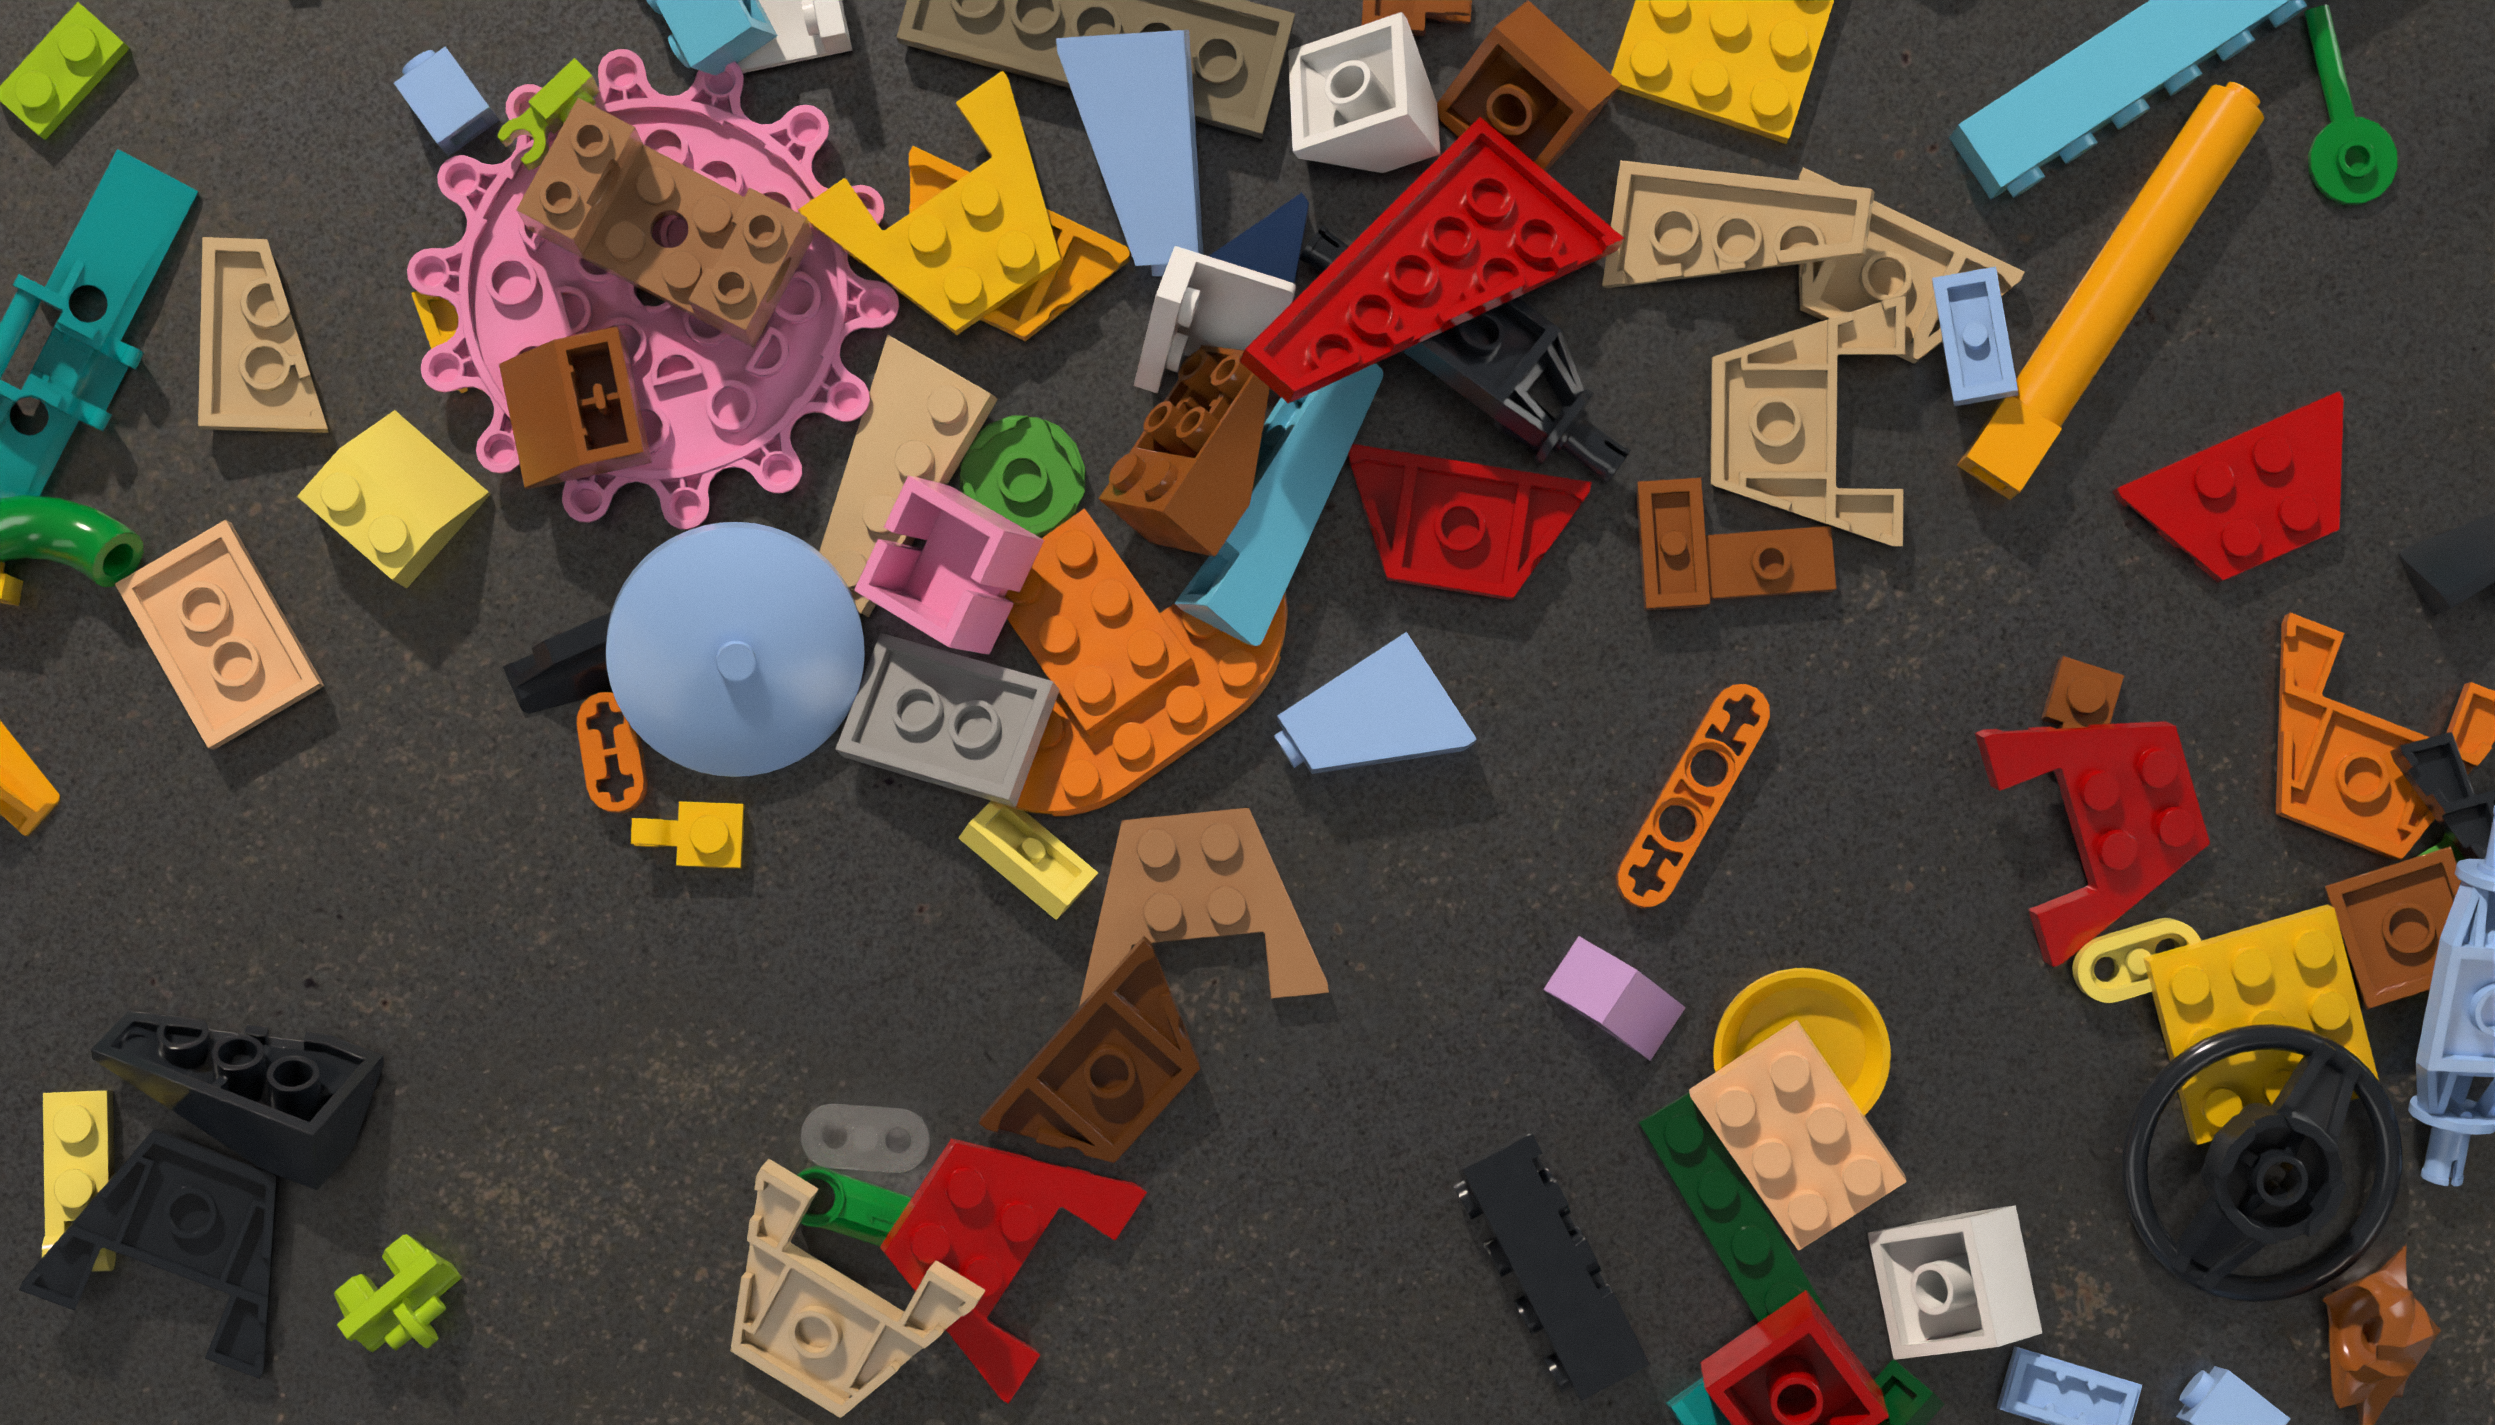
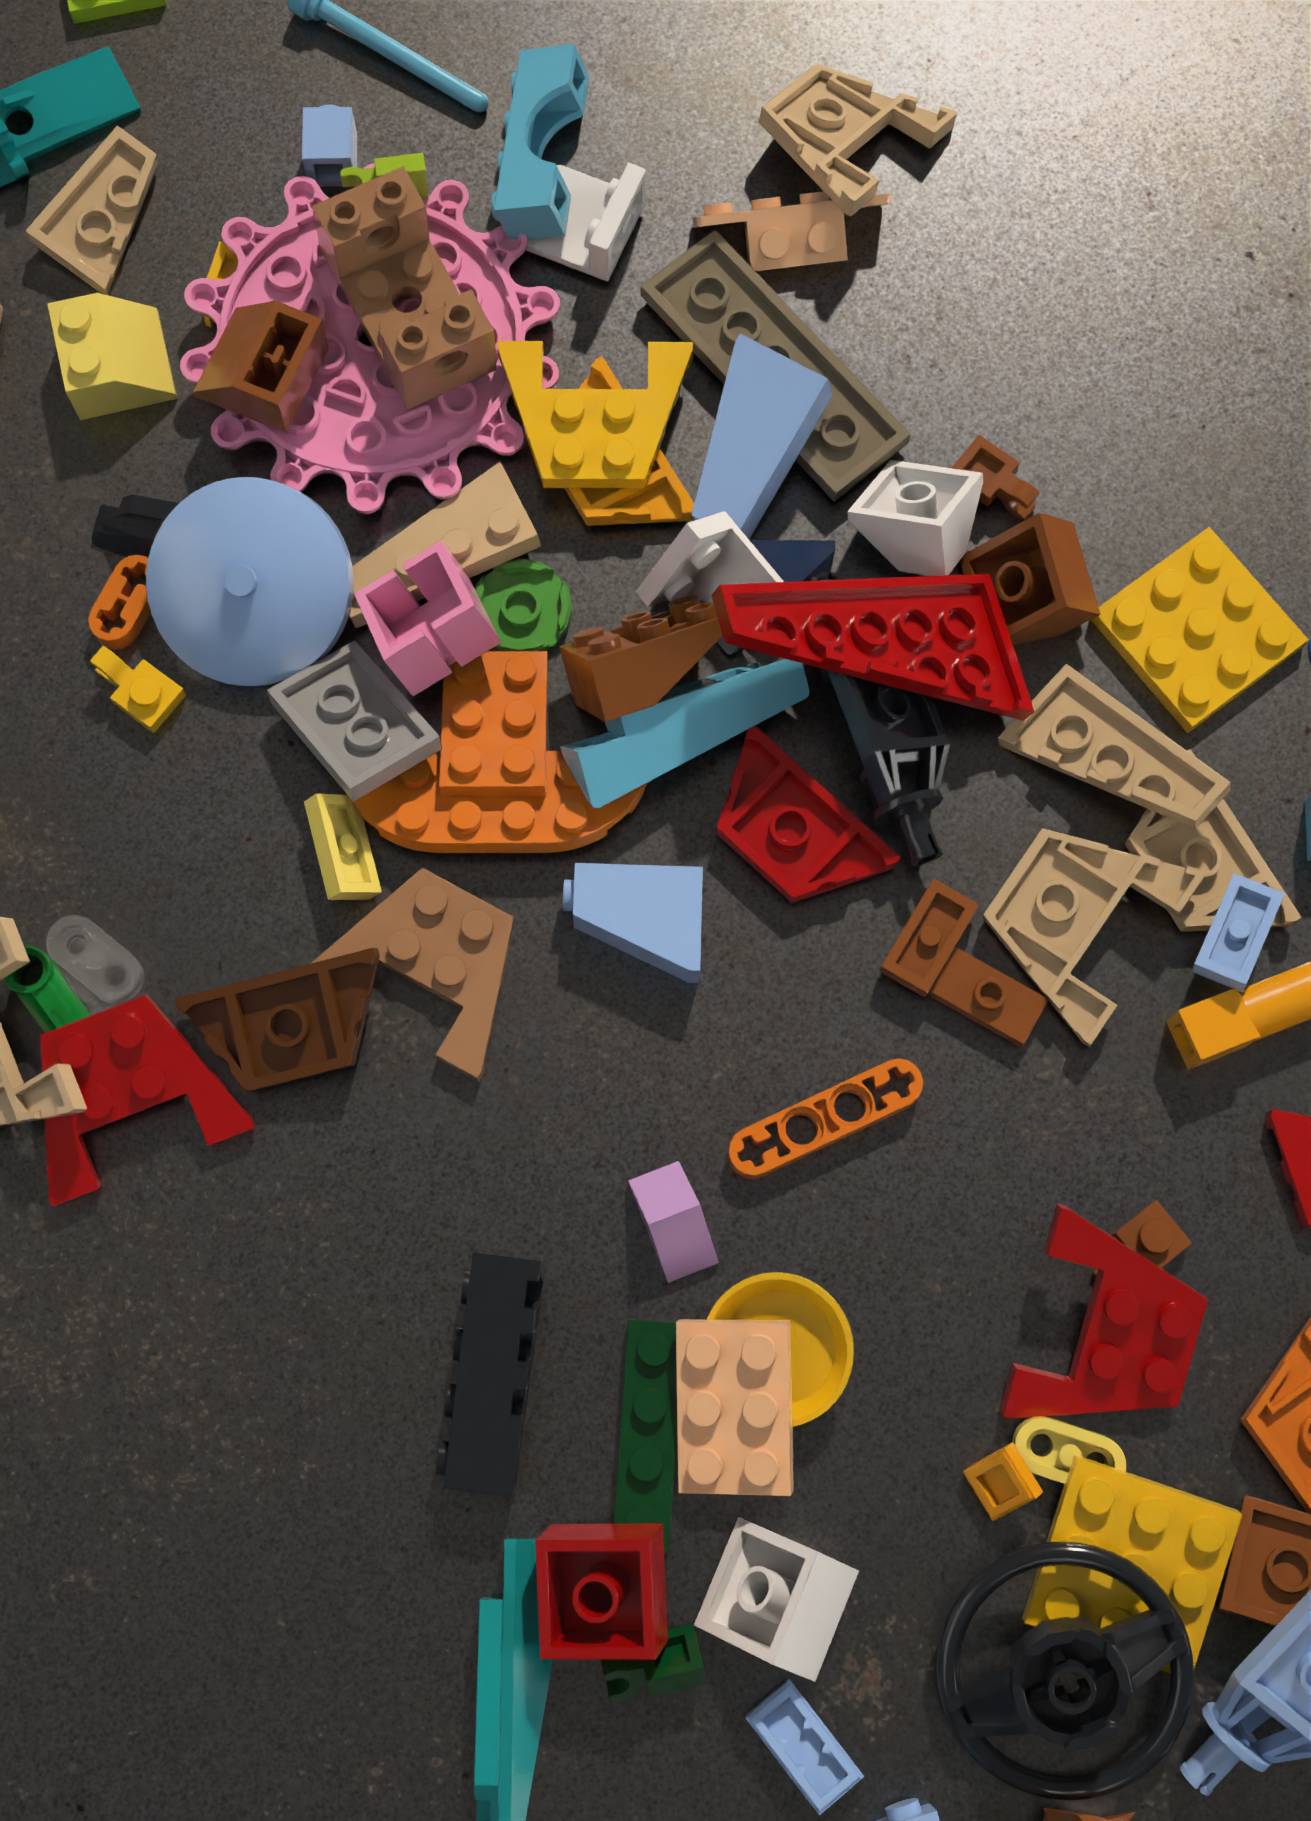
camera: 30 degrees right, 10 degrees down
none -> light orange tile [962,1442,1043,1521]

